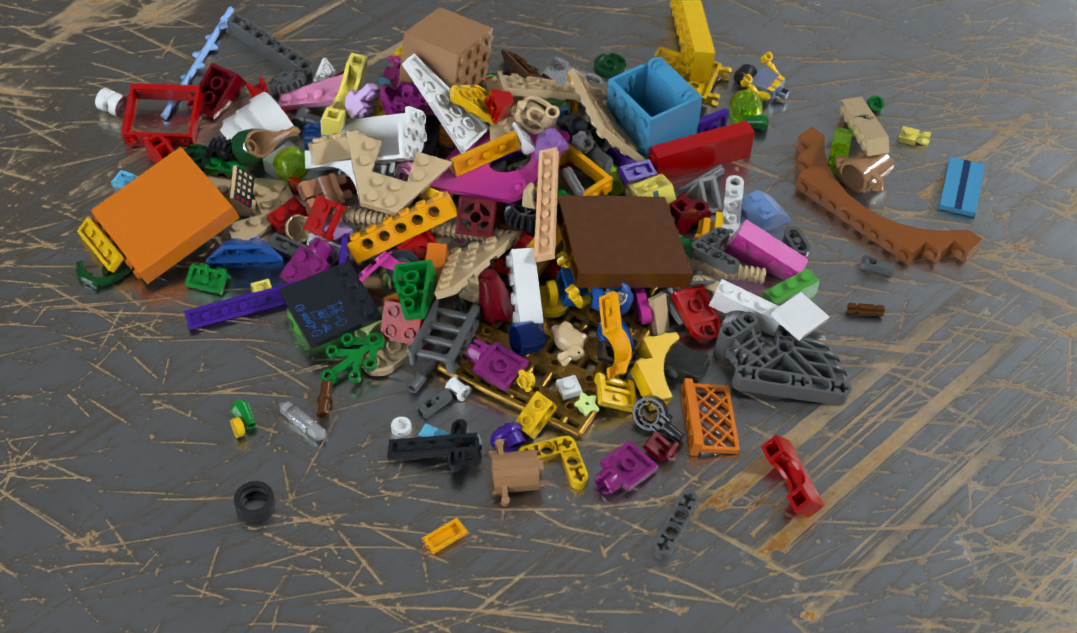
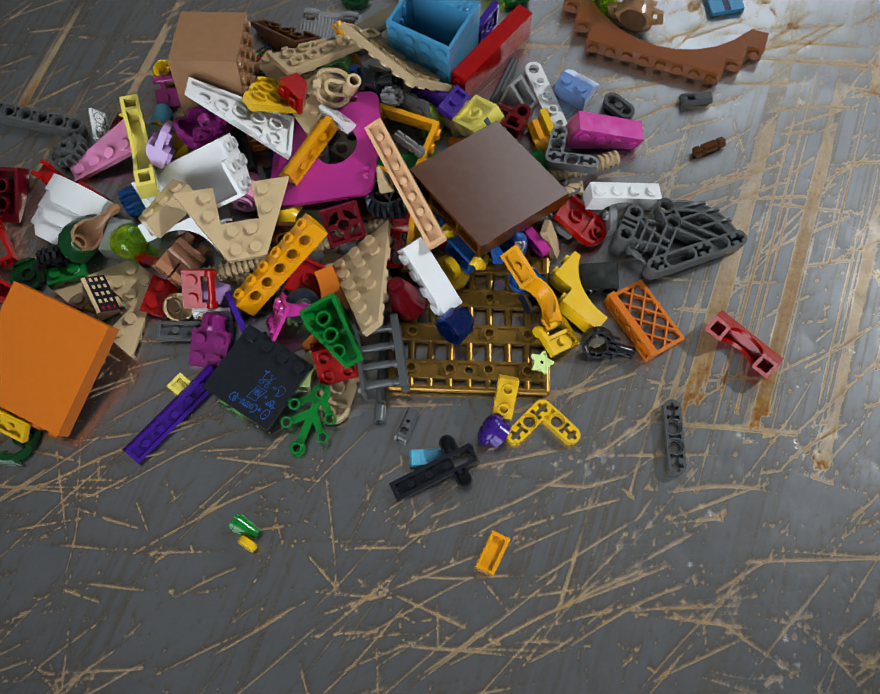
camera: 25 degrees left, 20 degrees up
green bracket [185,263,231,295] -> none
blue wedge [206,238,284,268] -> none
black tyre [234,481,275,523] -> none
piece [279,401,326,441] -> none
dark grey piece [291,107,322,130] -> none
reddish brown pin [316,380,333,419] -> none
white tile [391,417,412,437] -> none
white bush [445,376,472,402] -> none
magenta plate [465,339,529,392] -> none
medium nougat container [488,439,545,507] -> none
yellow plate [516,369,536,392] -> none
medium lavender wing [534,128,569,161] -> none
tan animal [551,321,588,367] -> none
white plate [556,375,582,400] -> none
magenta plate [594,440,658,495] -> none
dark red bracket [642,431,679,463] -> none
bright green arch [762,268,820,306] -> none
white tile [770,292,830,341] -> none

